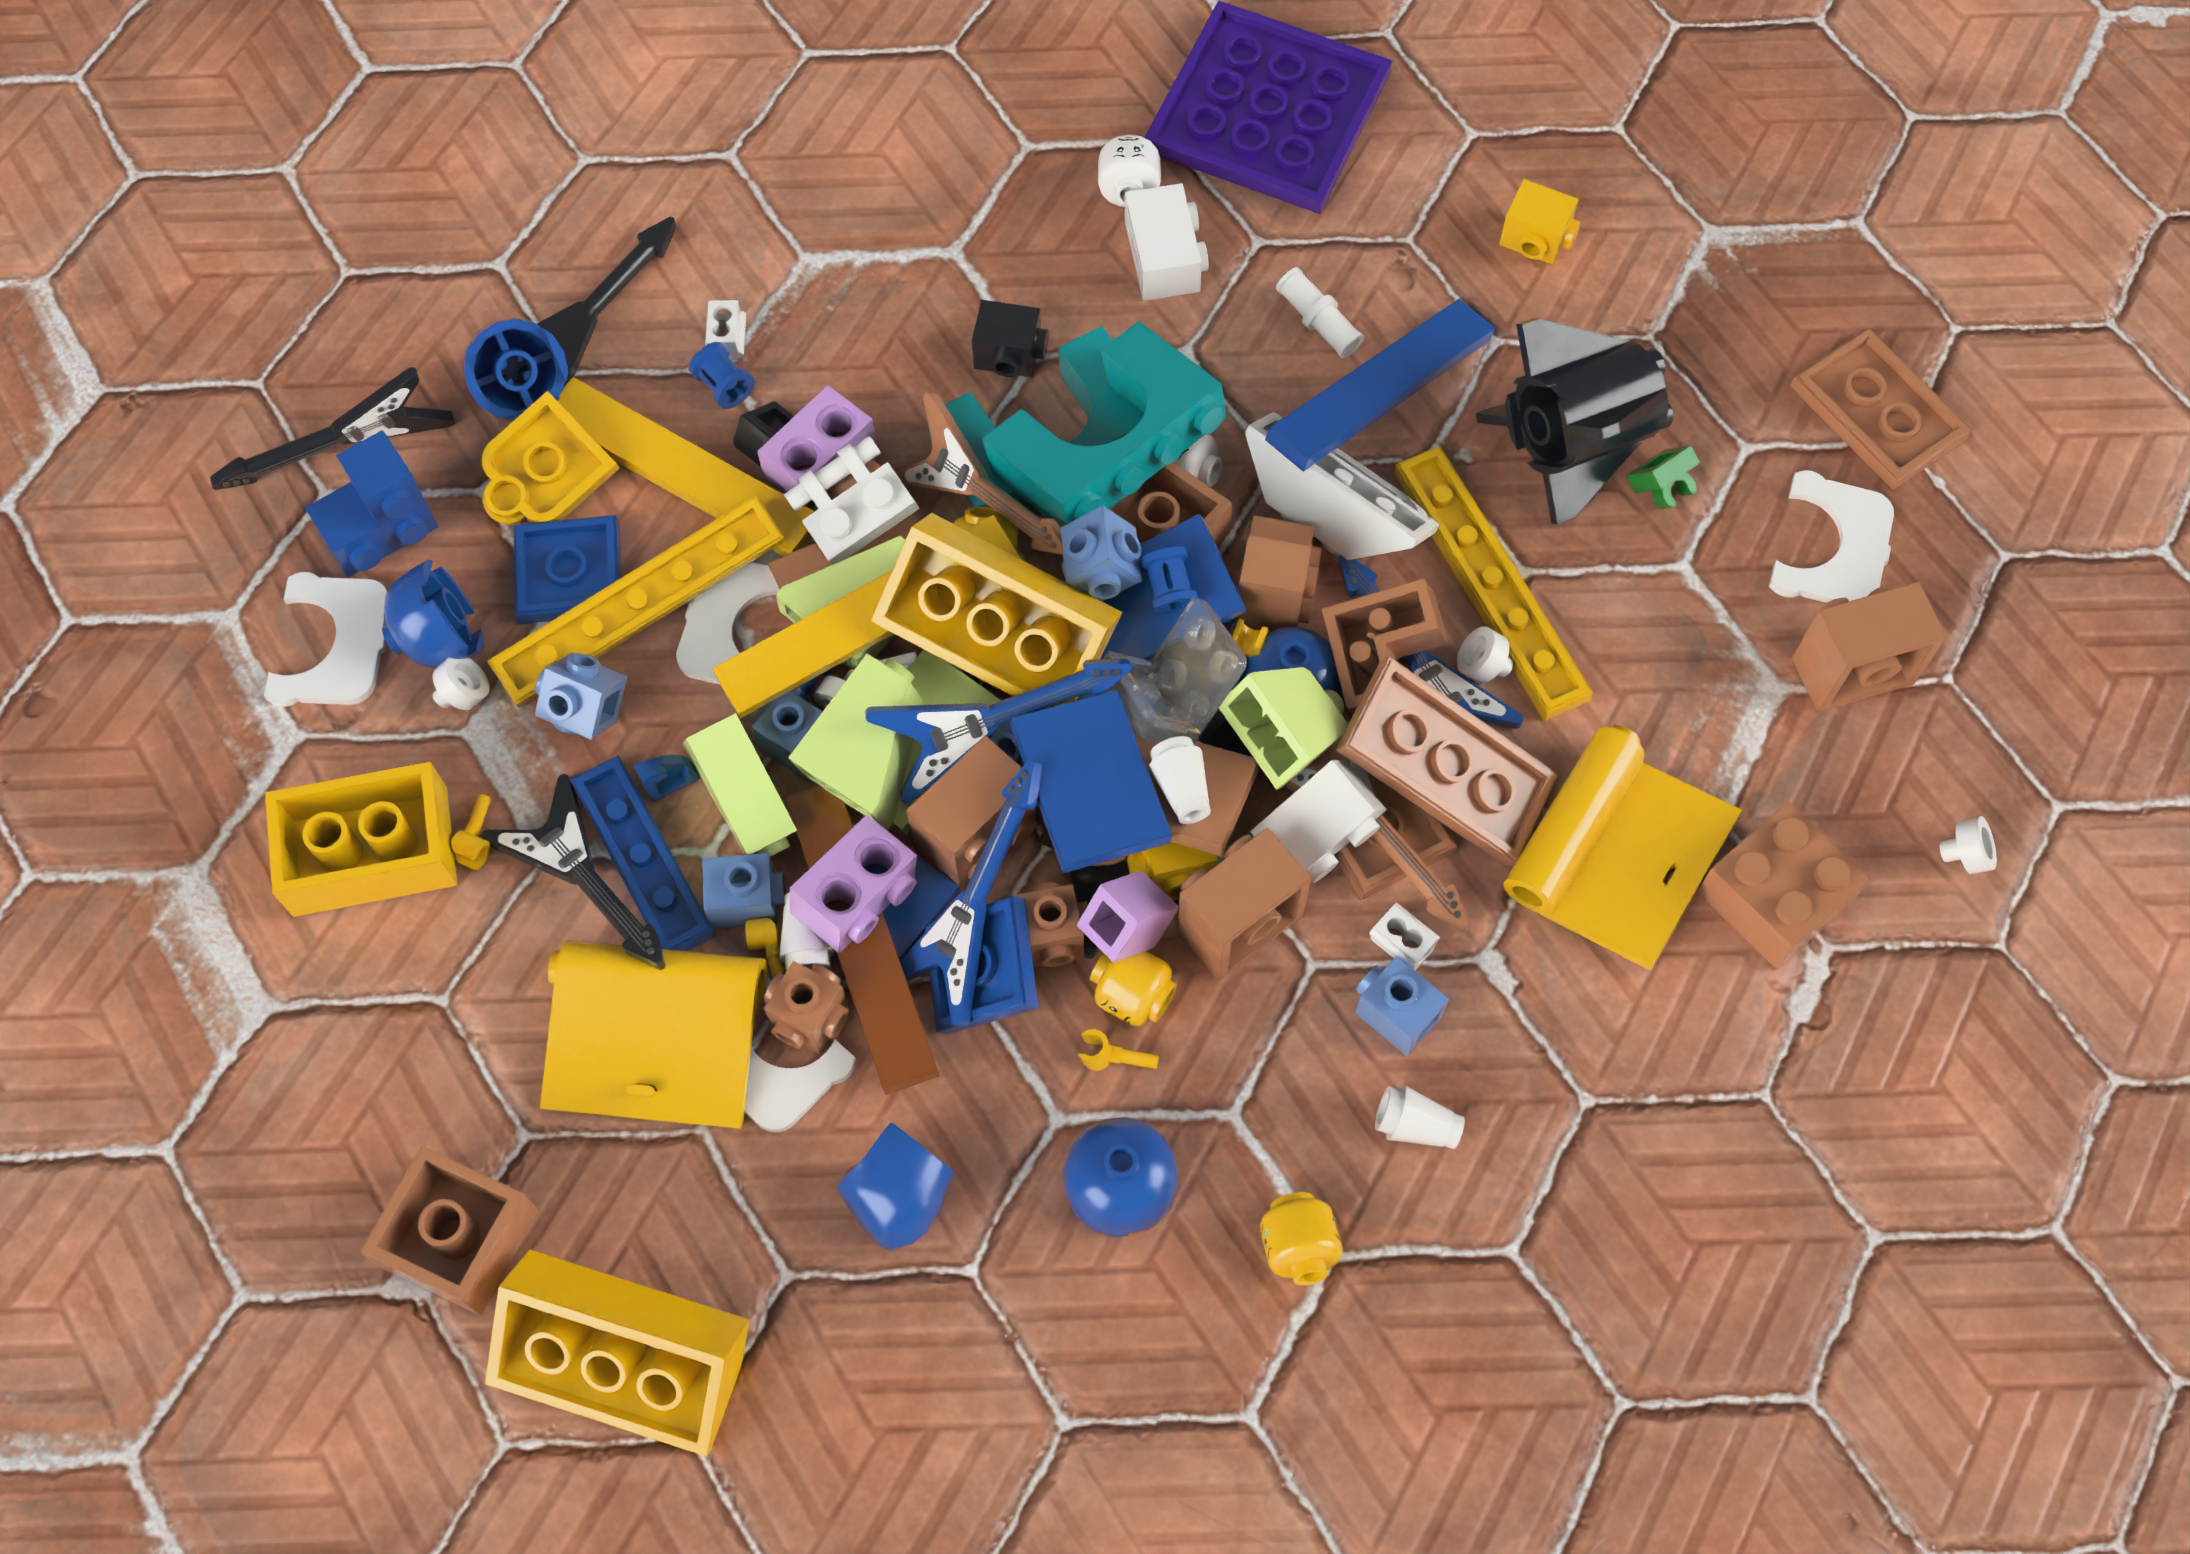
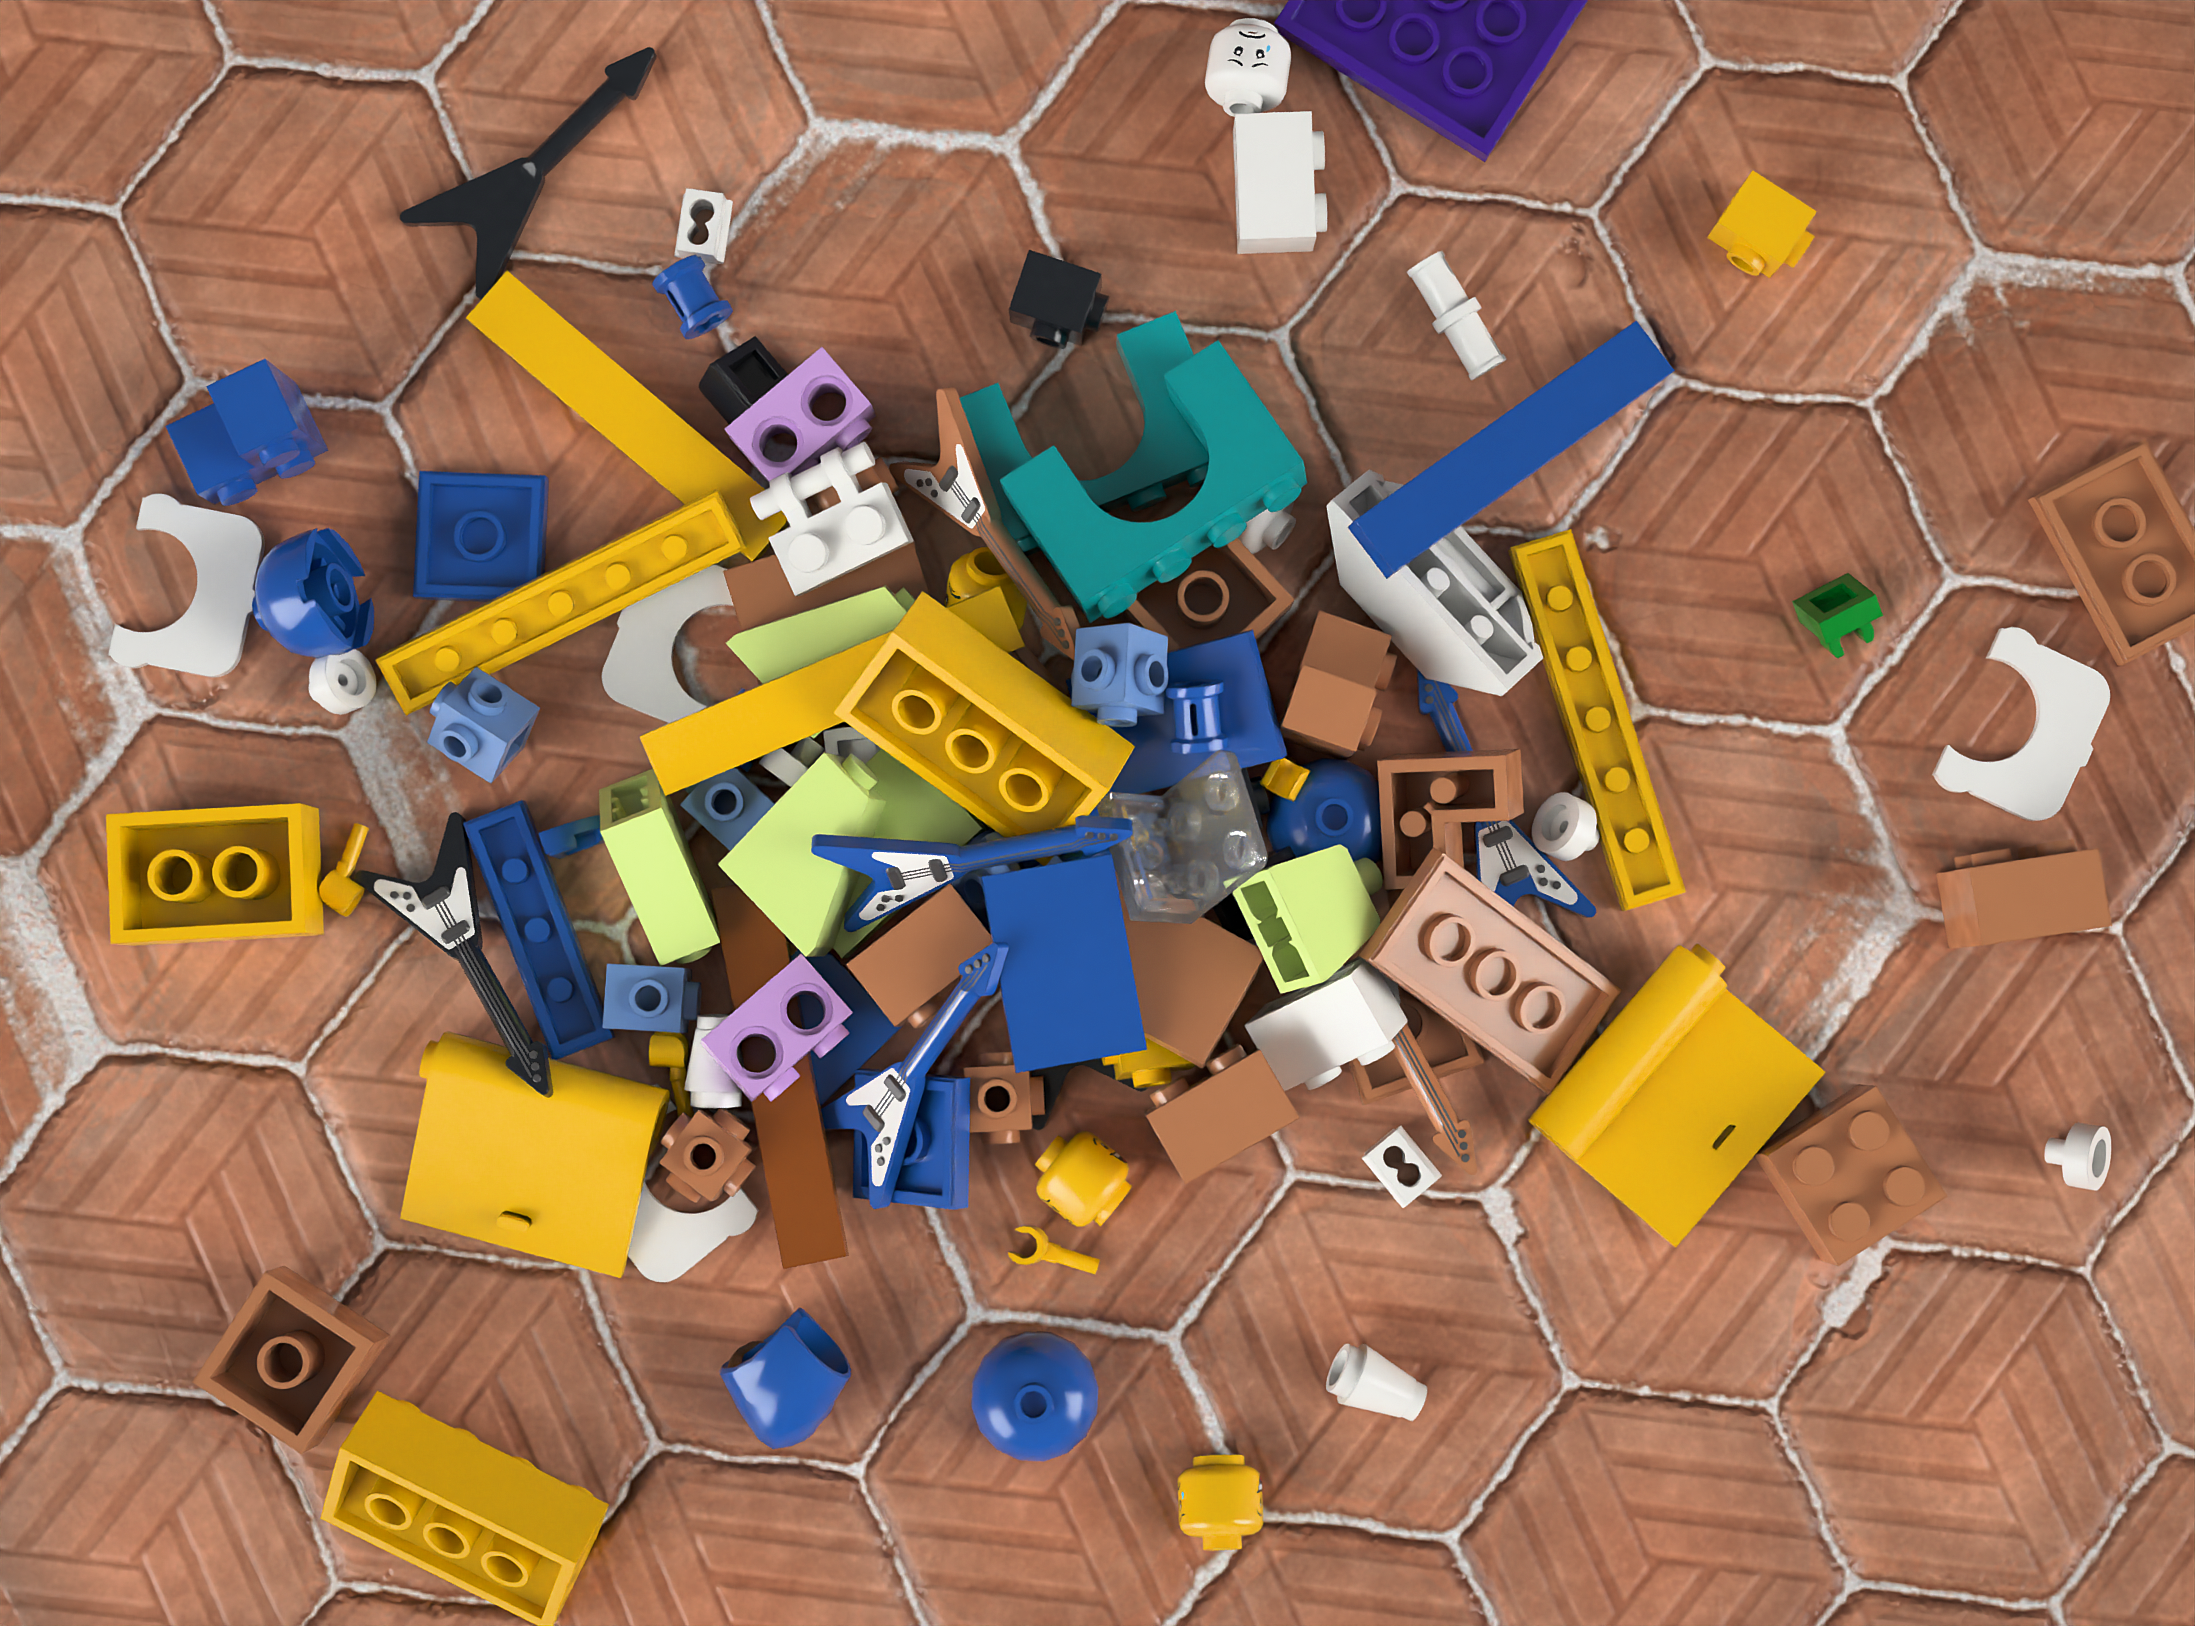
camera: 10 degrees right, 20 degrees up
black piece [210,367,455,490] -> none
blue cylinder [462,318,568,421] -> none
yellow plate [482,391,620,525] -> none
lavender brick [1077,870,1179,963] -> none
white cone [1149,736,1211,824] -> none
medium blue brick [1355,956,1449,1056] -> none
black brick [1476,318,1673,525] -> none

